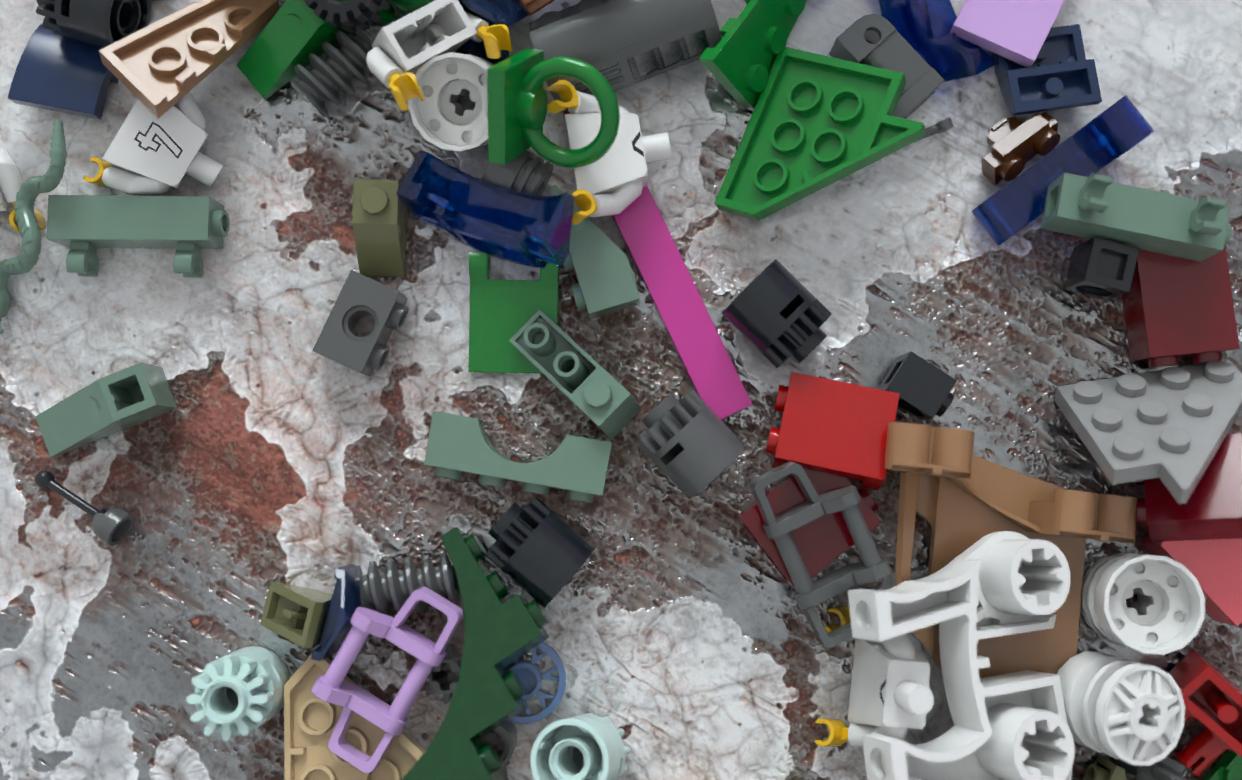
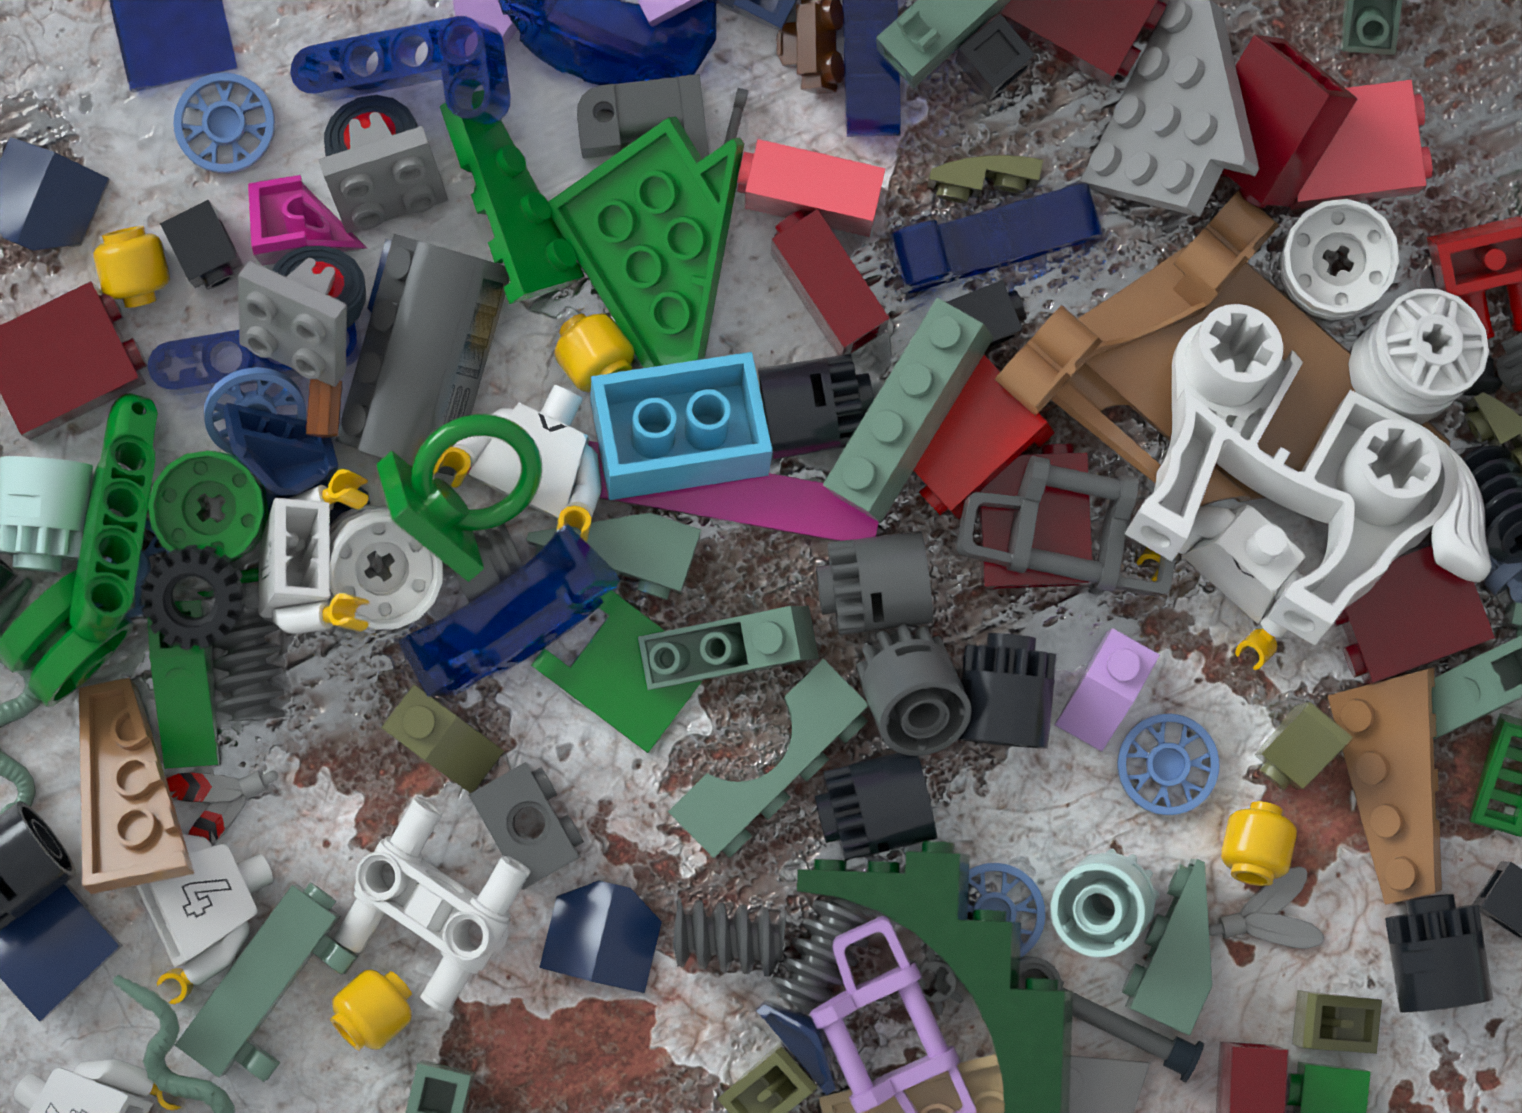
camera: 60 degrees left, 0 degrees up
none -> piece [166,771,278,846]
none -> yellow head [330,969,412,1050]
none -> white piece [334,798,531,1012]
none -> dark blue slope [539,880,662,993]
none -> yellow head [554,313,634,393]
none -> medium azure brick [590,352,772,500]
none -> dark grey piece [672,898,787,977]
none -> coral brick [737,139,886,237]
none -> dark red brick [771,209,890,356]
none -> sand green brick [823,298,993,523]
none -> dark grey gear [856,624,971,756]
none -> clear blue beam [888,183,1104,295]
none -> olive slope [927,155,1043,204]
none -> black gear [957,633,1057,749]
none -> lavender slope [1055,628,1160,752]
none -> medium blue wheel [1117,714,1219,815]

